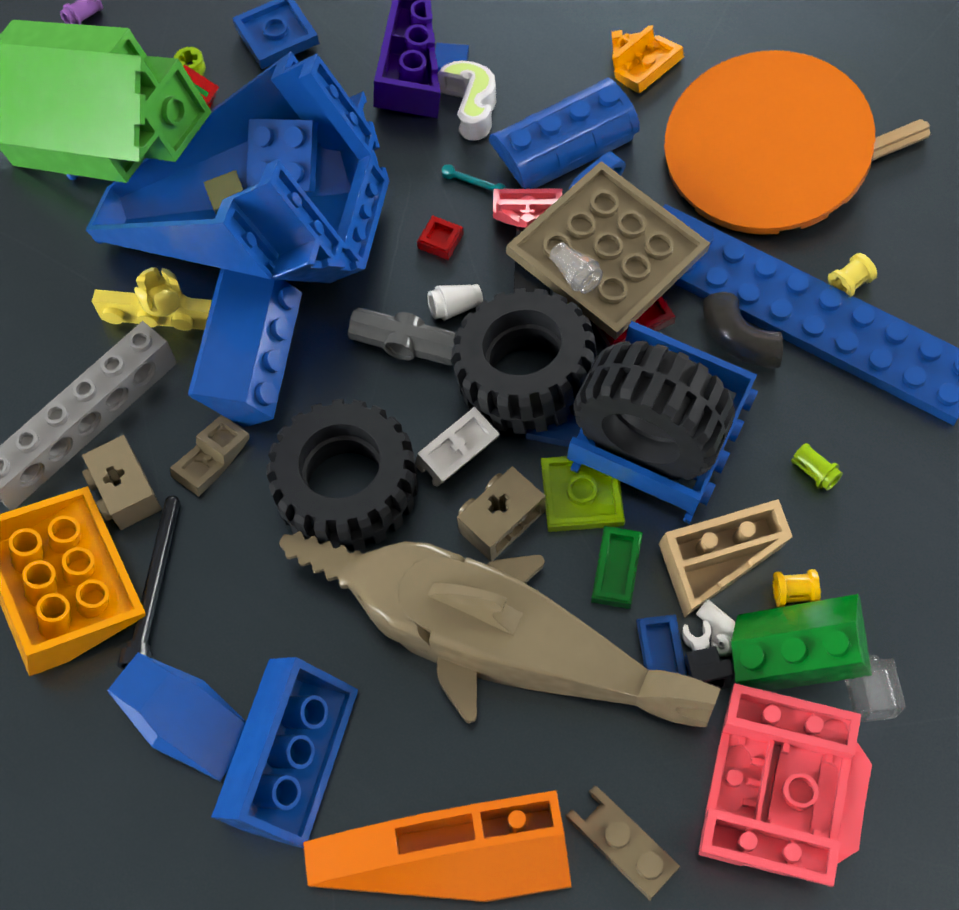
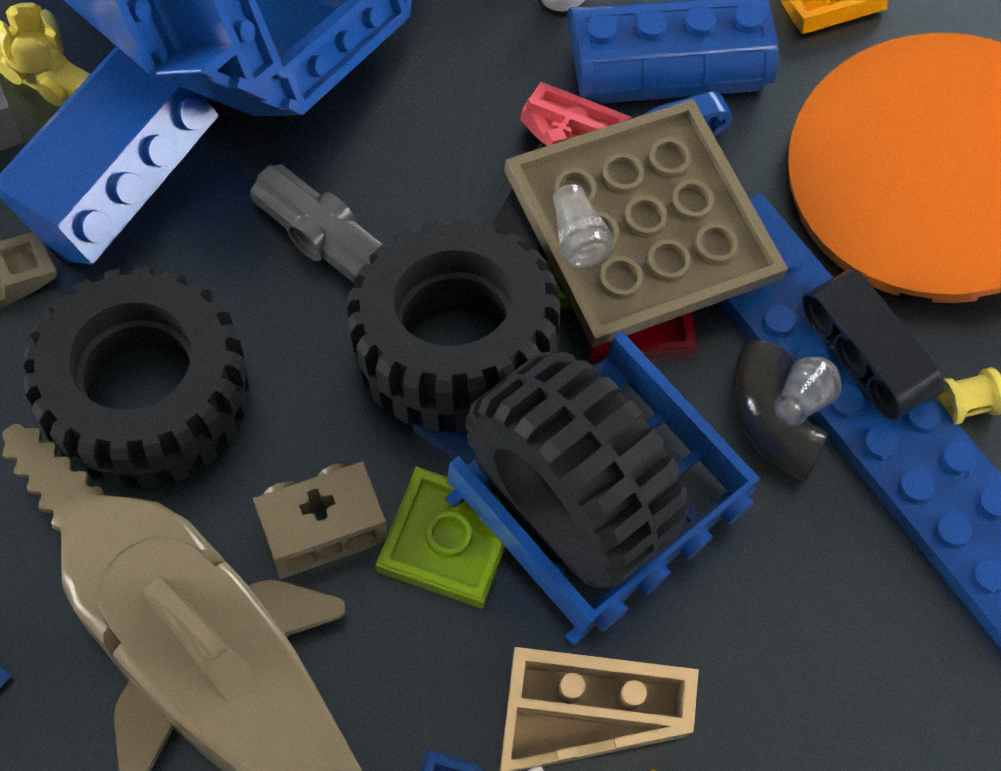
camera: 15 degrees right, 0 degrees up
white hinge [416,407,500,487] -> none
red tile [417,215,464,260] -> none
white cone [427,284,483,321] -> none
teal hinge [441,164,506,192] -> none
green tile [591,526,643,609] -> none
lime pin [791,443,843,490] -> none
none -> clear cone [775,357,841,425]
none -> black beam [802,269,944,421]

